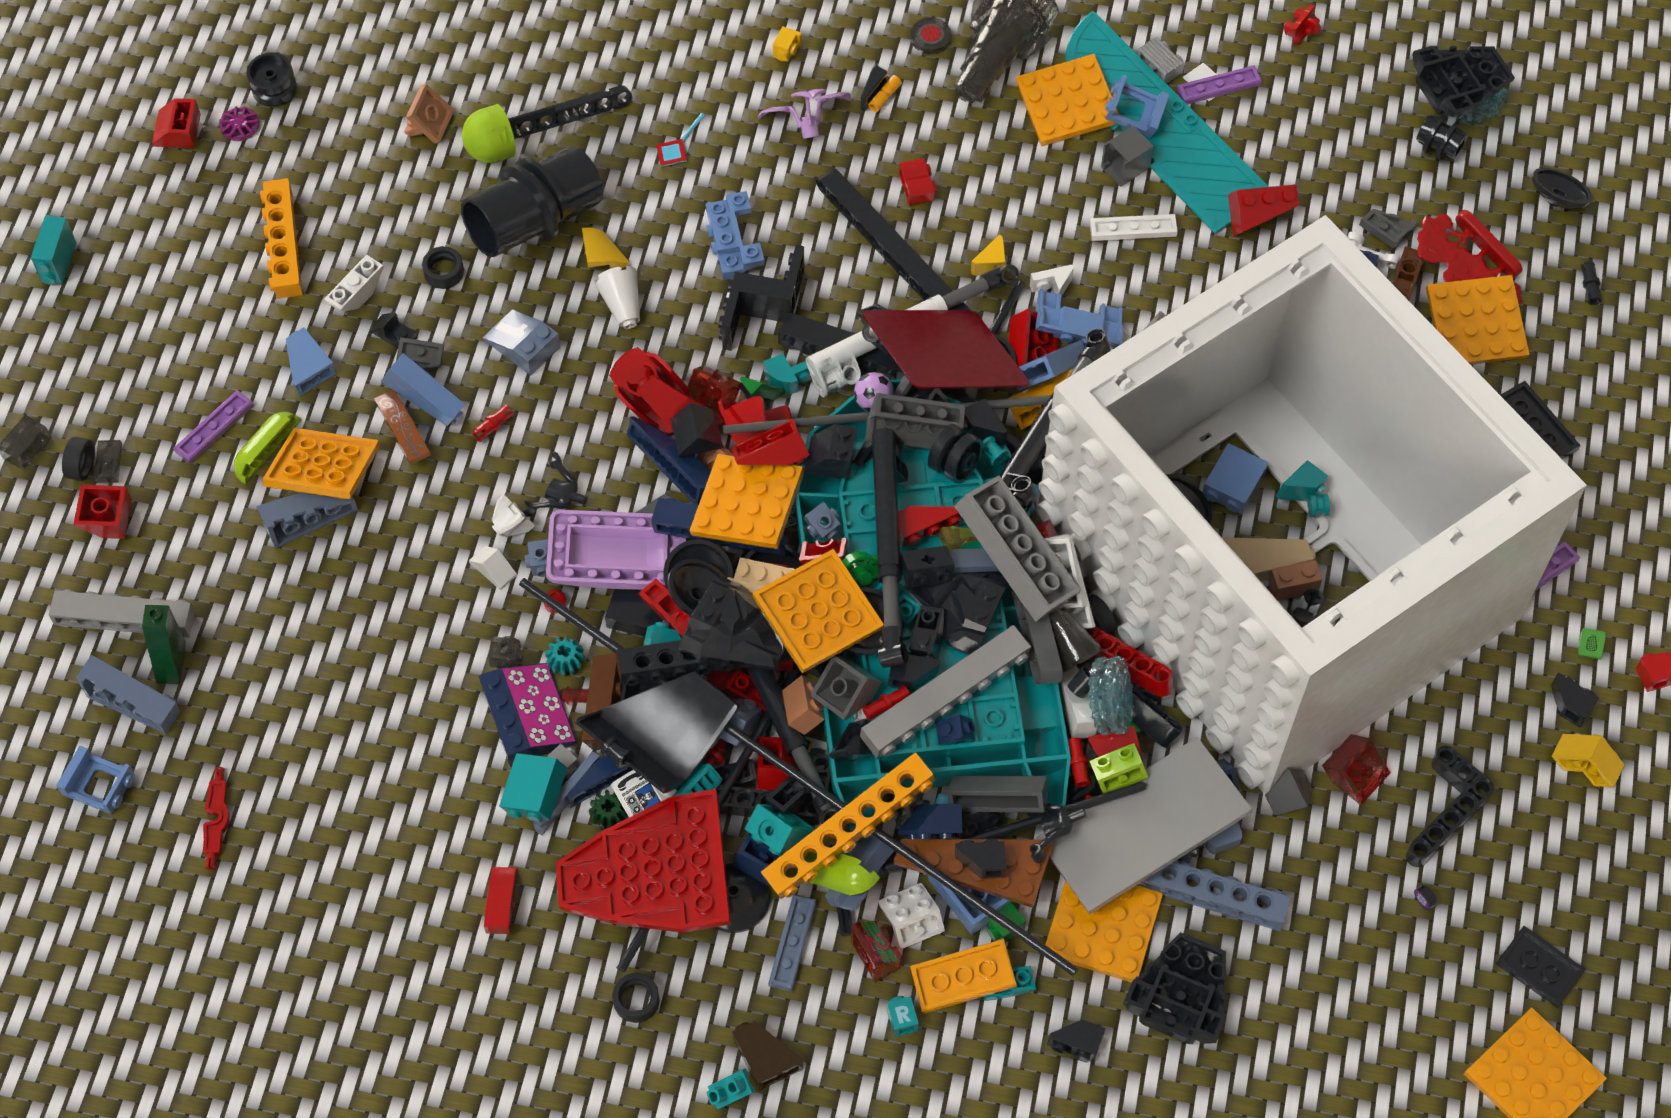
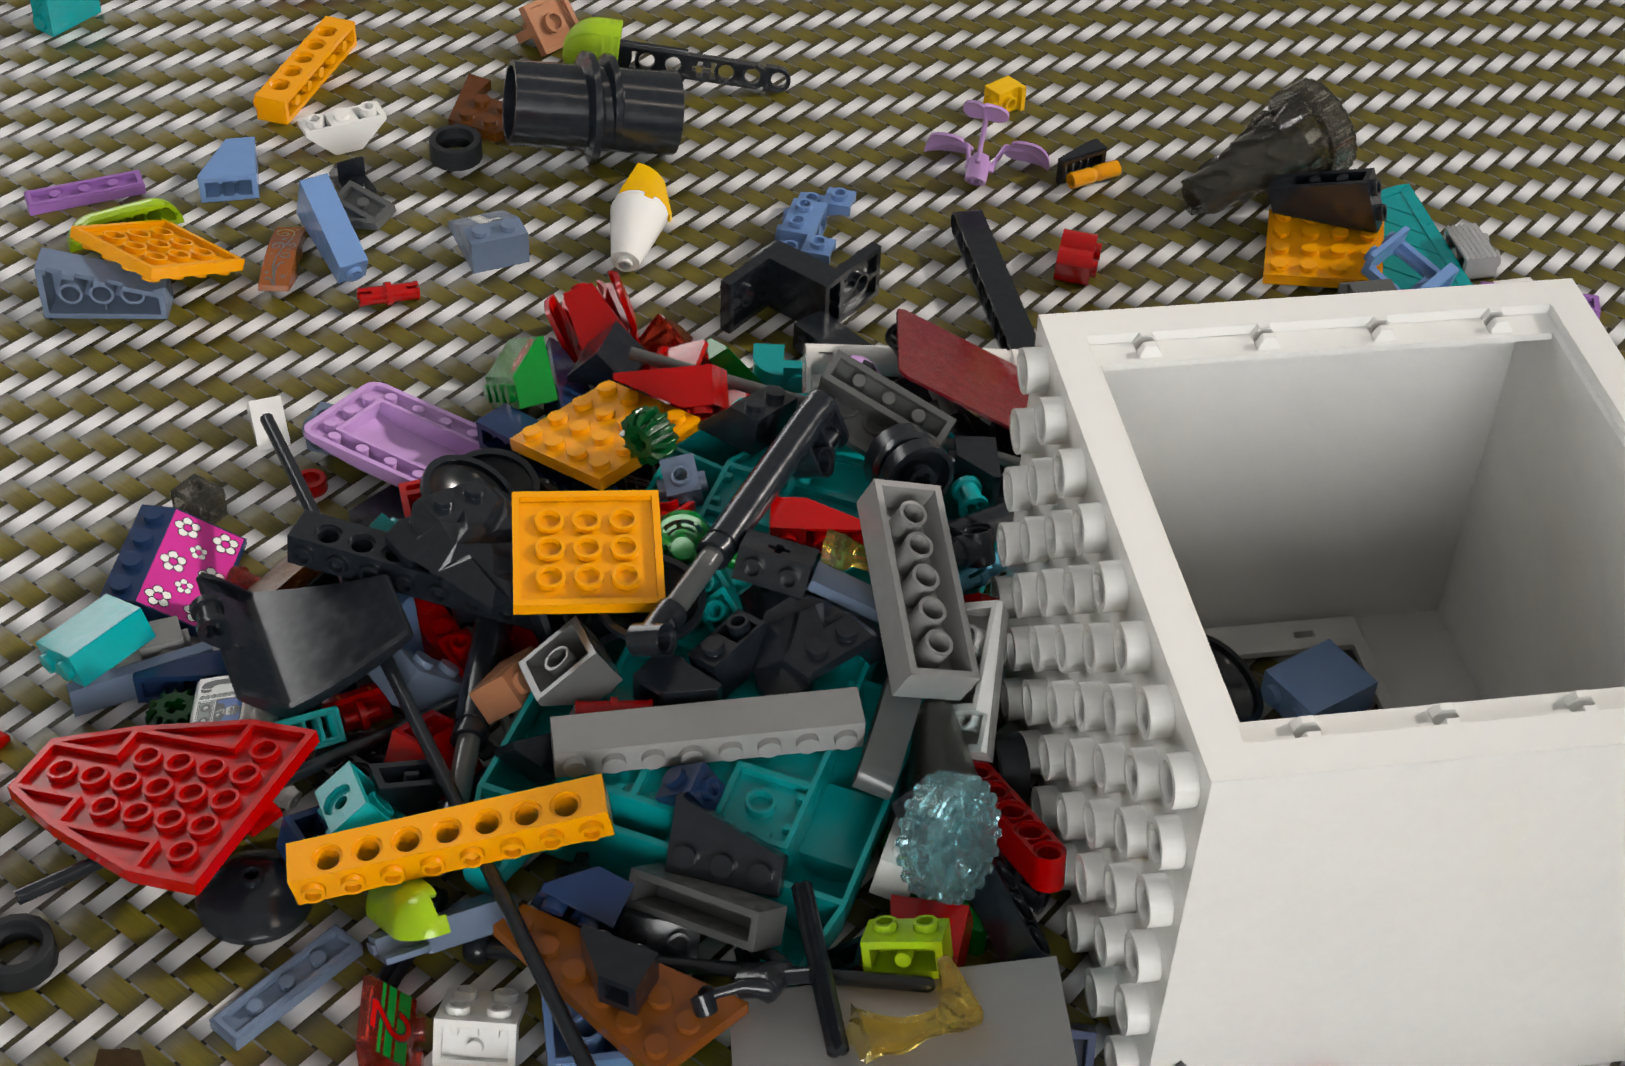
camera: 25 degrees right, 20 degrees down
white brick [492,494,535,537] -> none
black piece [520,452,588,517] -> none
teal gear [545,636,585,677] -> none
piece [656,113,704,167] -> none
tile [911,17,951,54] -> none
red pin [1068,737,1090,787] -> none
none -> reddish brown wing [448,74,504,143]
none -> green slope [483,336,558,409]
none -> dark green gear [619,405,679,466]
none -> black wing [665,791,788,898]
none -> black axle [791,880,850,1058]
none -> clear yellow animal [845,955,984,1064]
none -> black slope [1267,168,1387,233]

